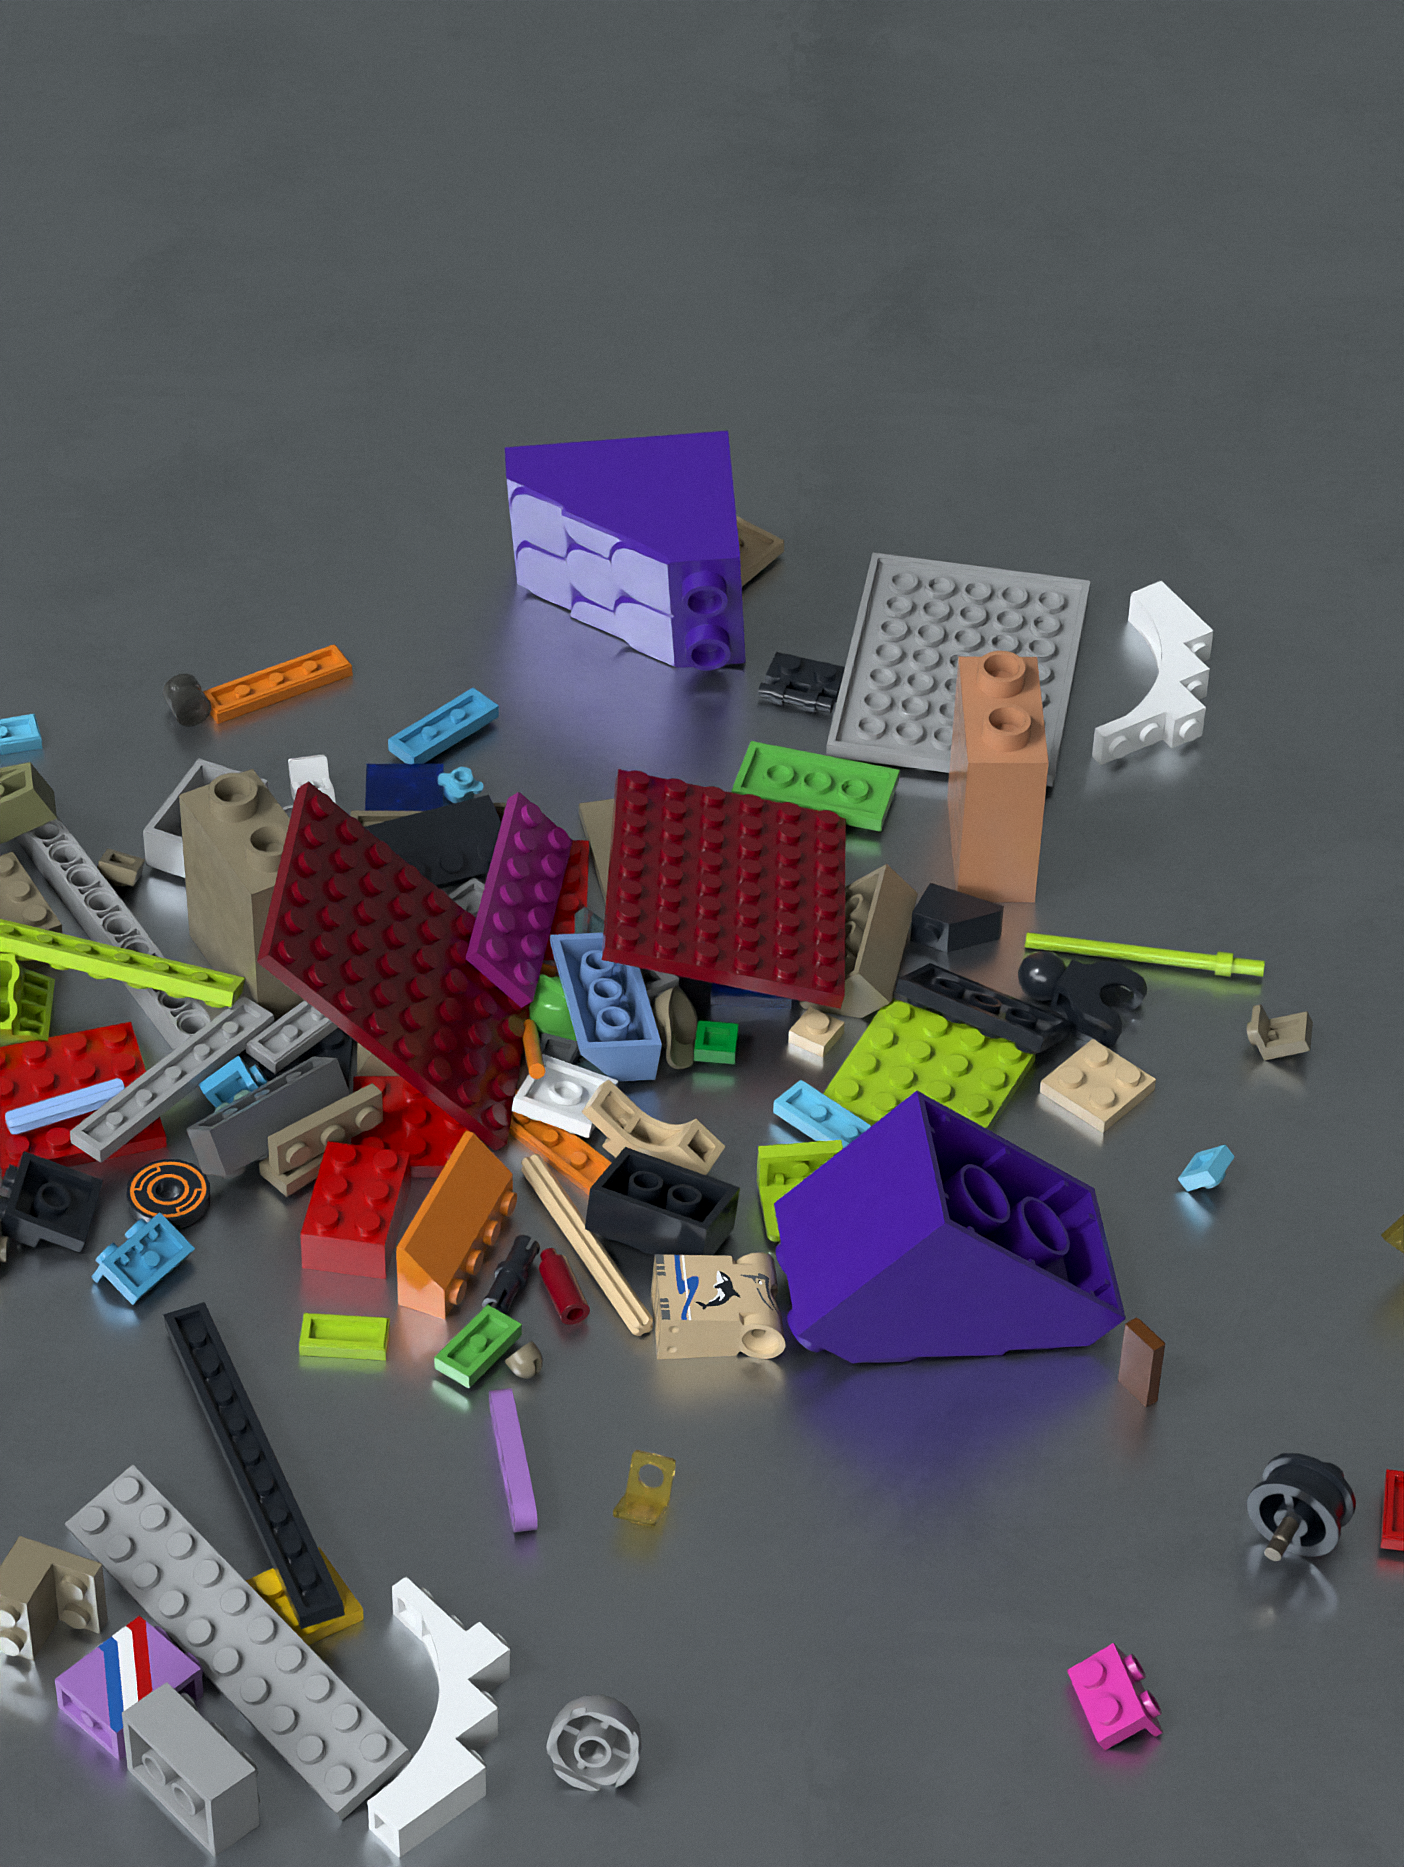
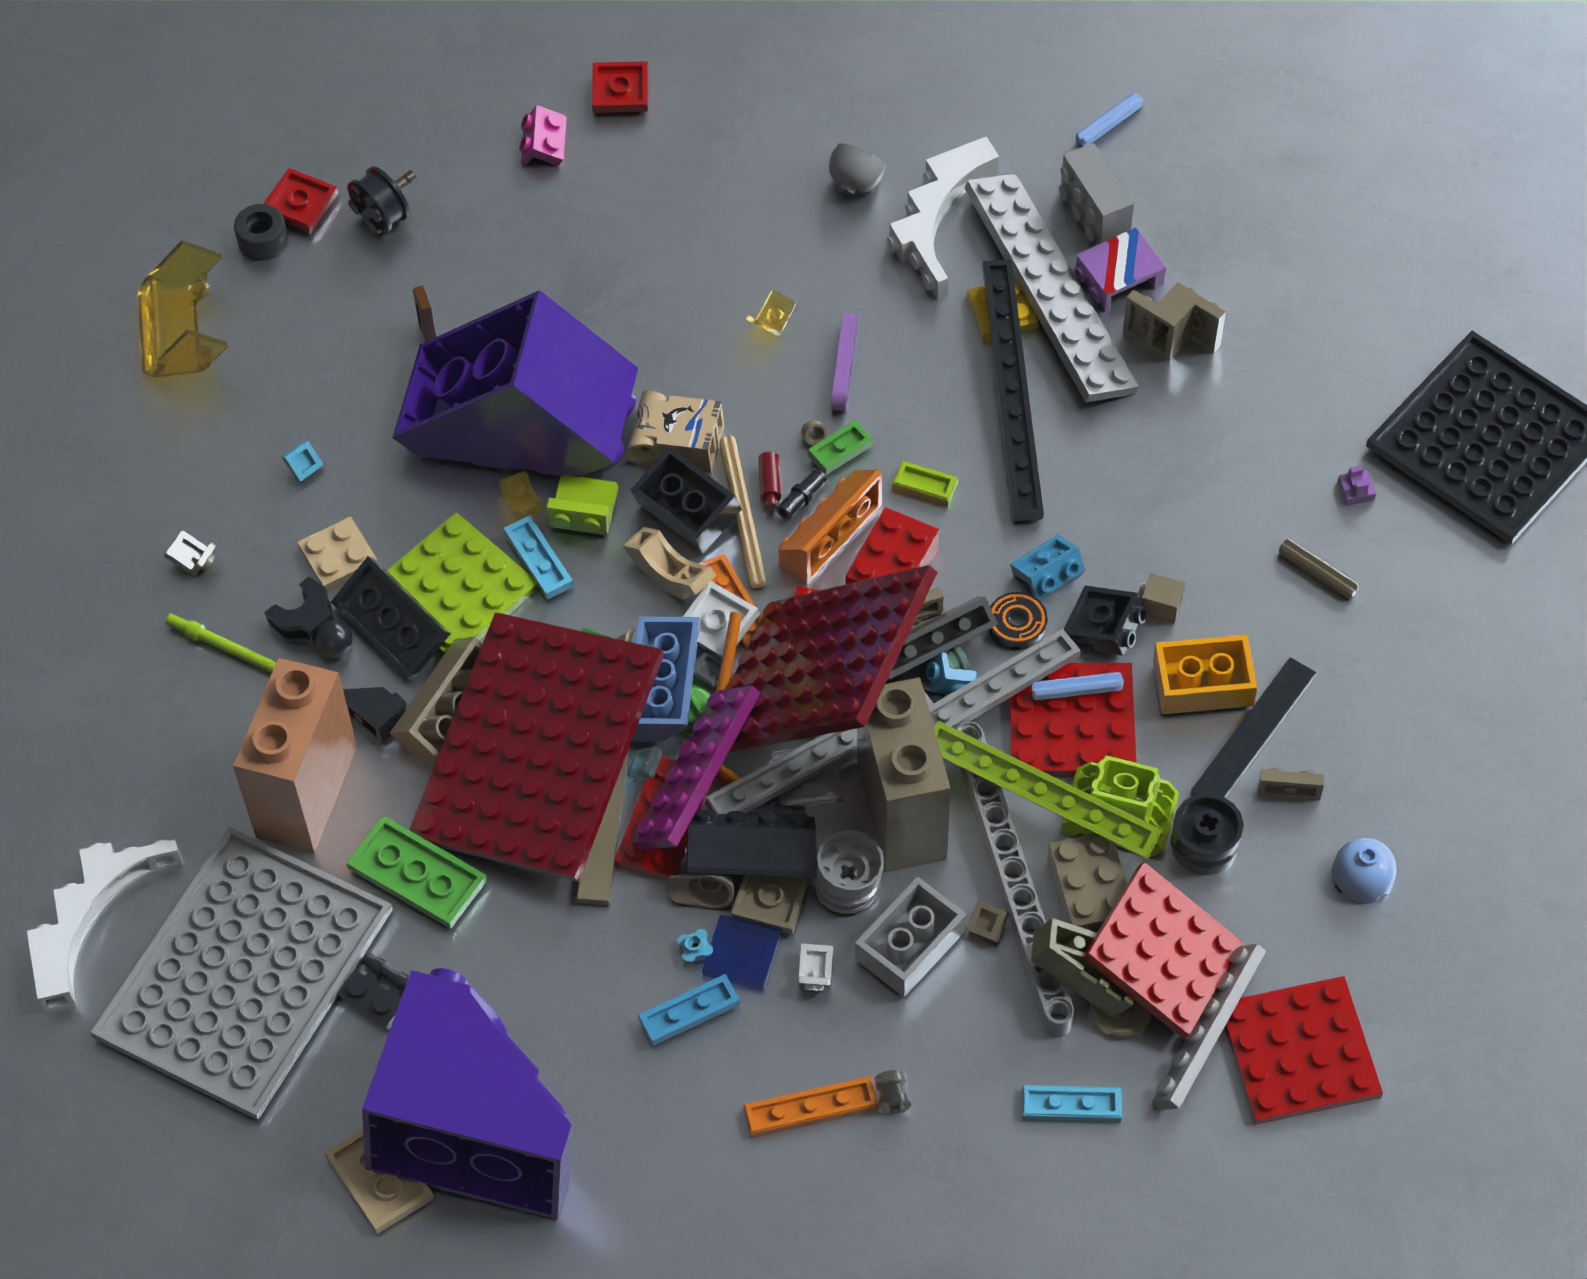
camera: 160 degrees left, 15 degrees up
none -> red plate [592,61,648,113]

